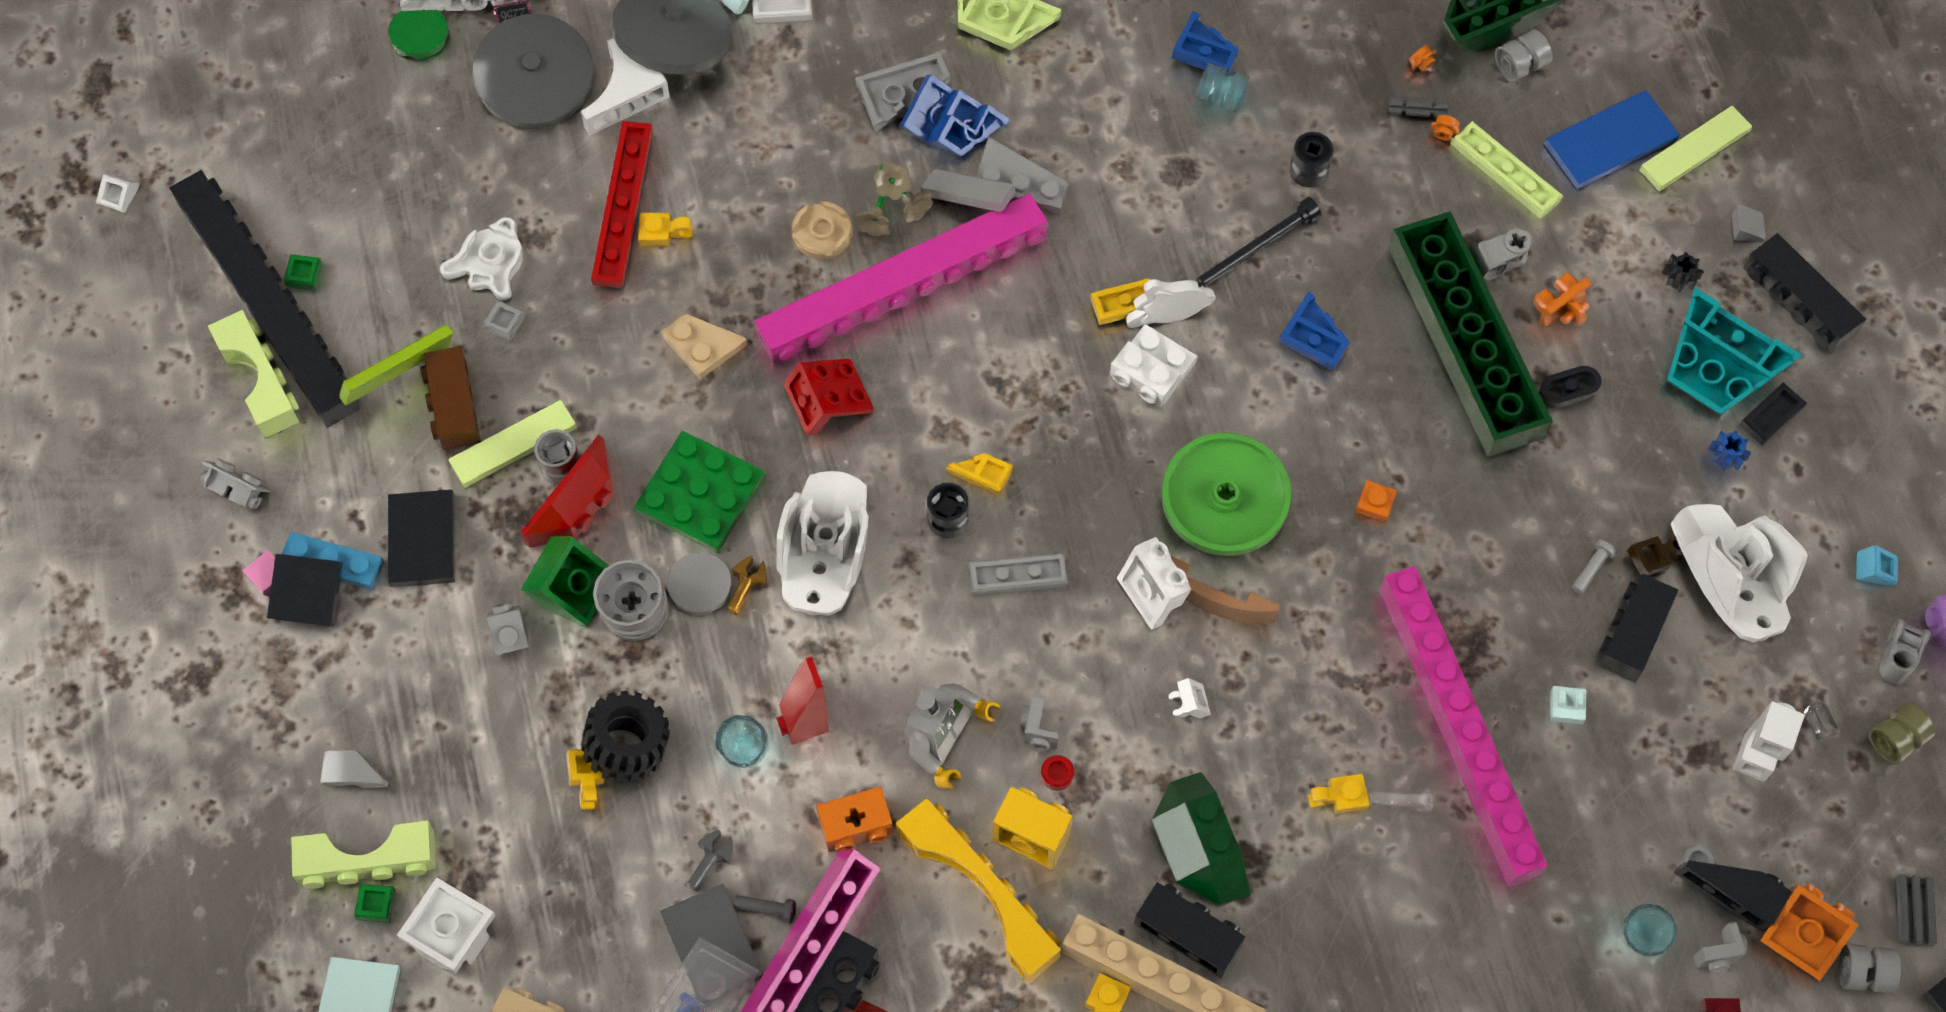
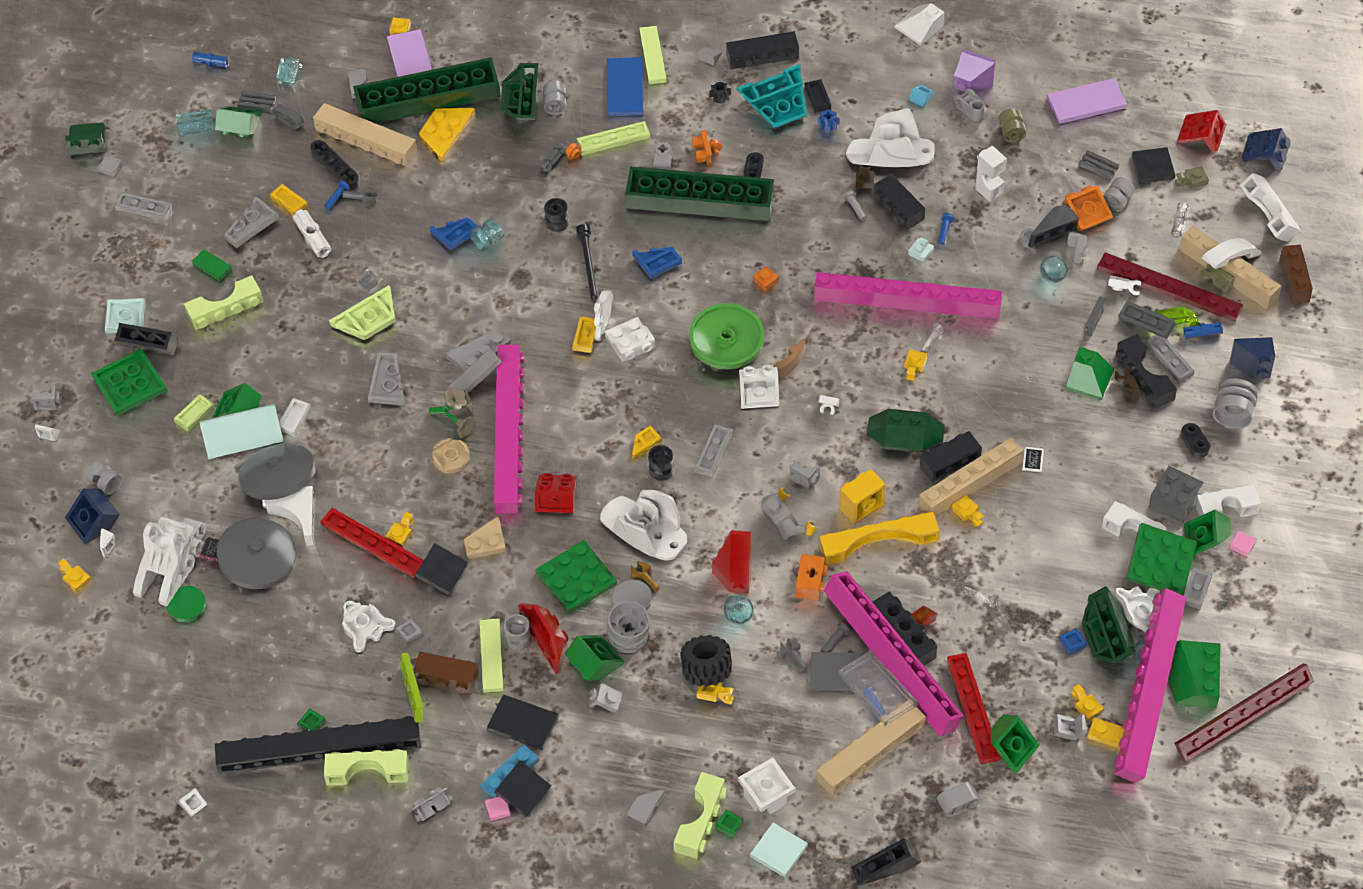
camera: 60 degrees left, 10 degrees down
blue slope [899,74,1010,157] -> none
red tile [1041,755,1074,791] -> none
orange plate [1408,44,1436,72] -> none
none -> black tile [415,543,468,595]
none -> blue piece [938,213,954,245]

